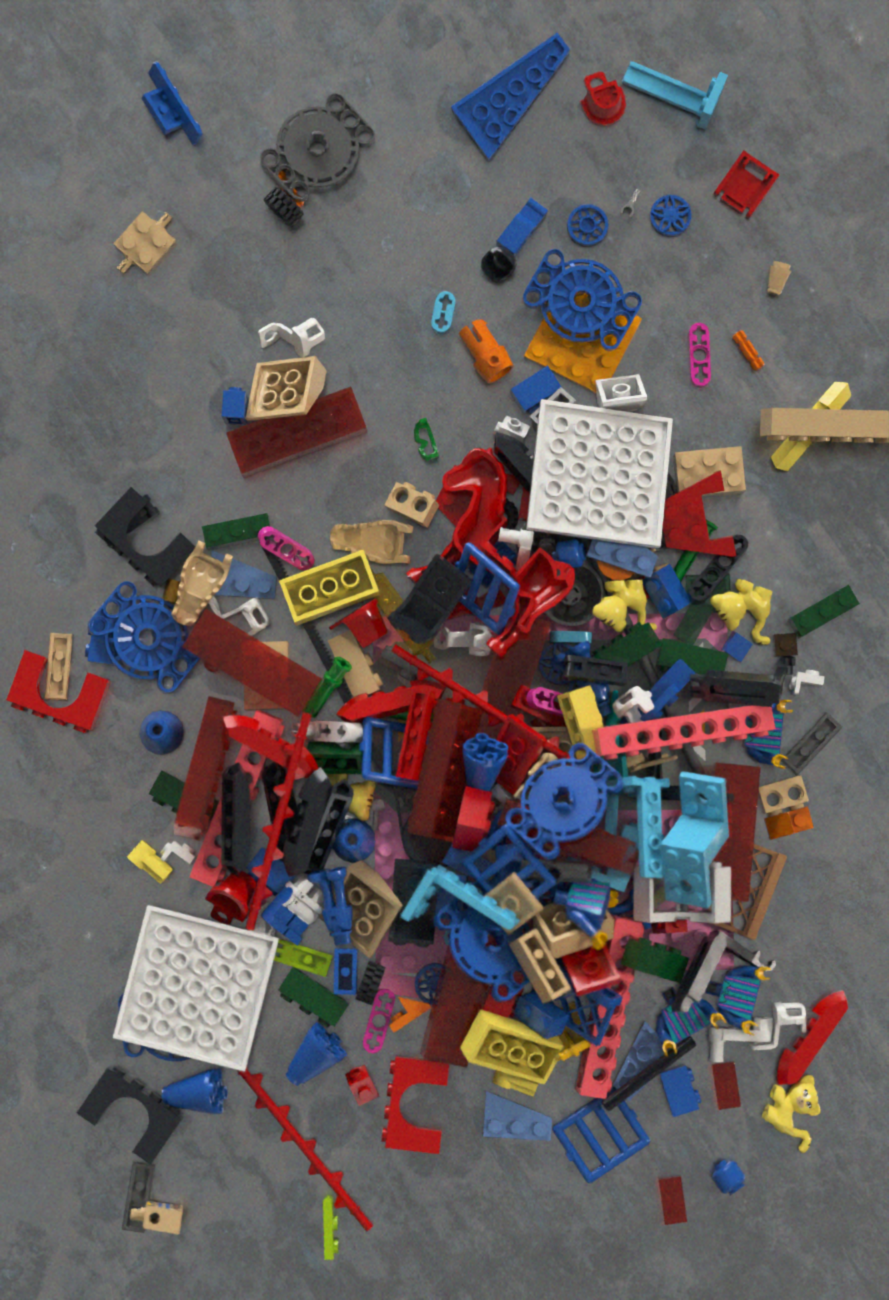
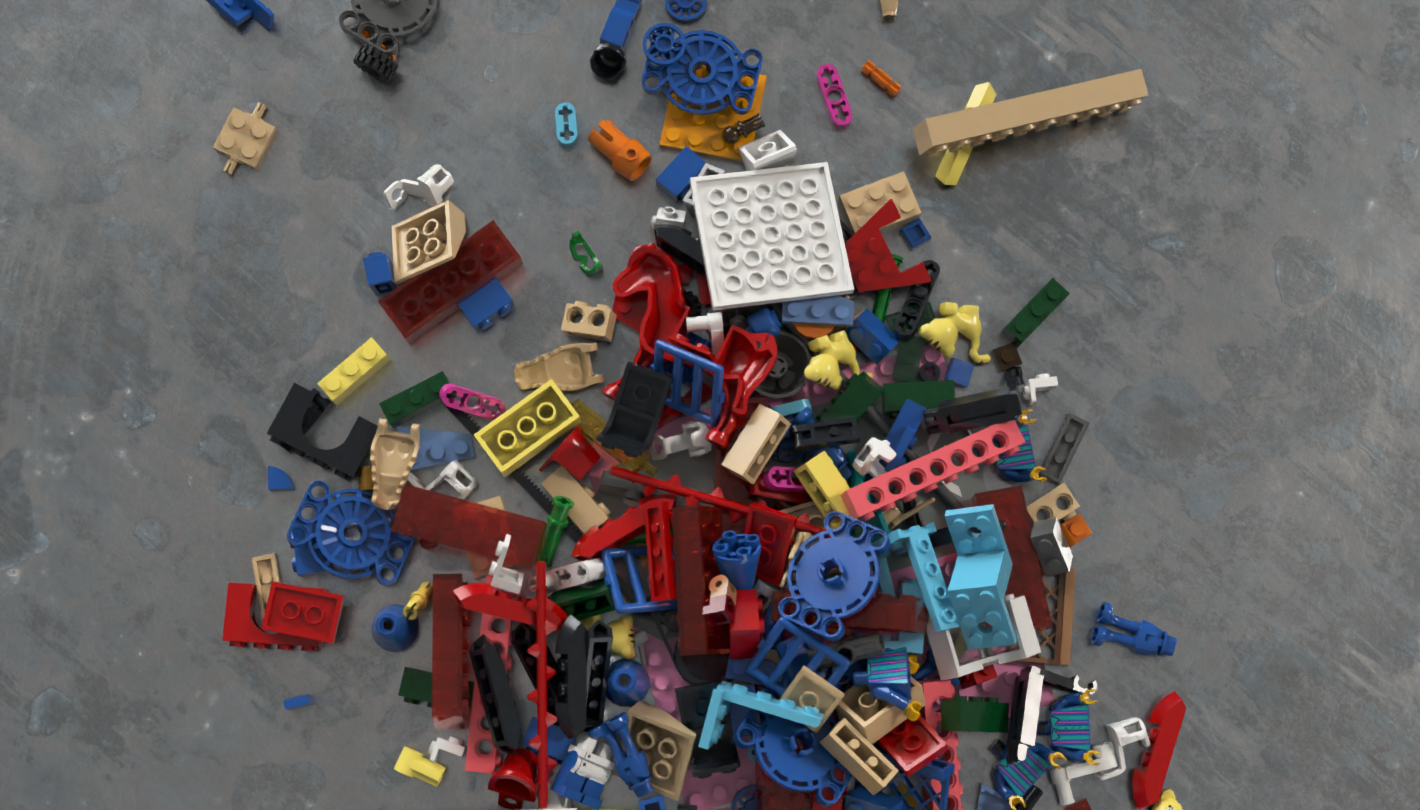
camera: 20 degrees left, 5 degrees down
none -> red plate [261,581,345,644]
none -> blue tile [268,466,294,491]
none -> blue tile [283,694,314,710]
none -> light yellow brick [317,337,391,406]
none -> light yellow pin [402,581,435,620]
none -> blue brick [458,278,514,331]
none -> white bracket [488,534,524,594]
none -> blue wheel [643,23,686,66]
none -> dark red leg [702,575,737,626]
none -> tan brick [721,404,791,485]
none -> dark brown pin [722,113,765,144]
none -> blue tile [899,218,932,250]
none -> black bush [918,362,941,382]
none -> dark grey brick [1030,517,1073,577]
none -> blue piece [1091,602,1177,656]

